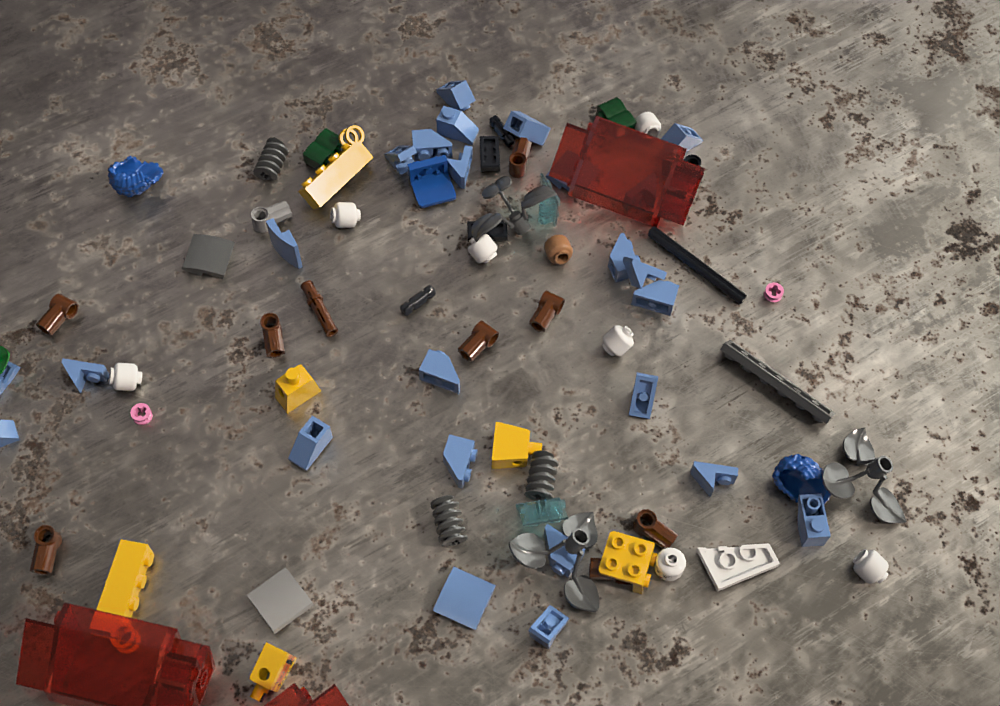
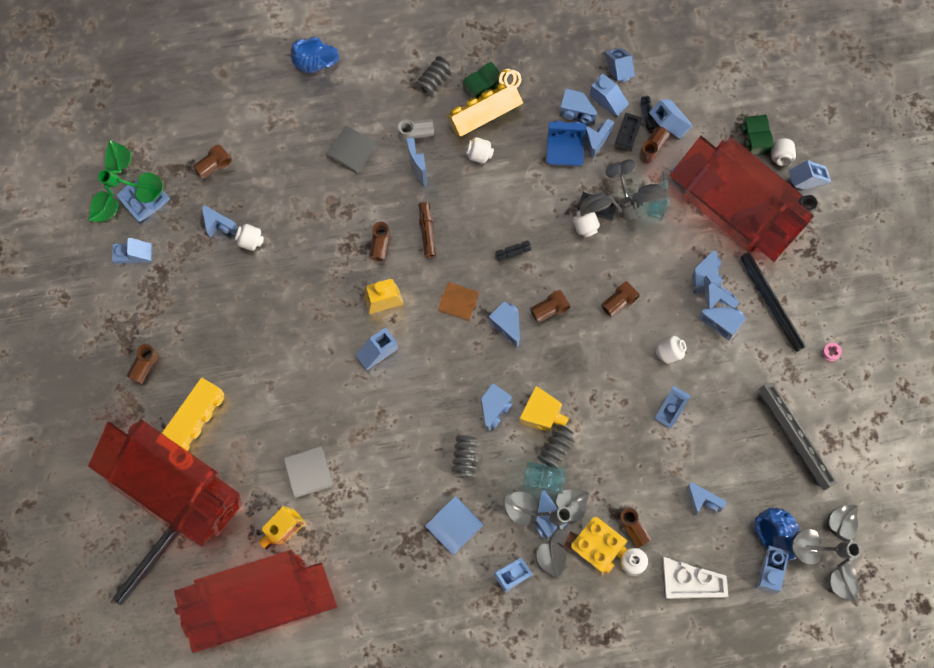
camera: 25 degrees right, 10 degrees up
bright pink bush [130,403,153,425] -> none
medium blue slope [384,145,417,175] -> none
medium nougat head [544,235,573,264] -> none
white head [853,549,889,584] -> none
none -> clear orange piece [438,282,480,321]

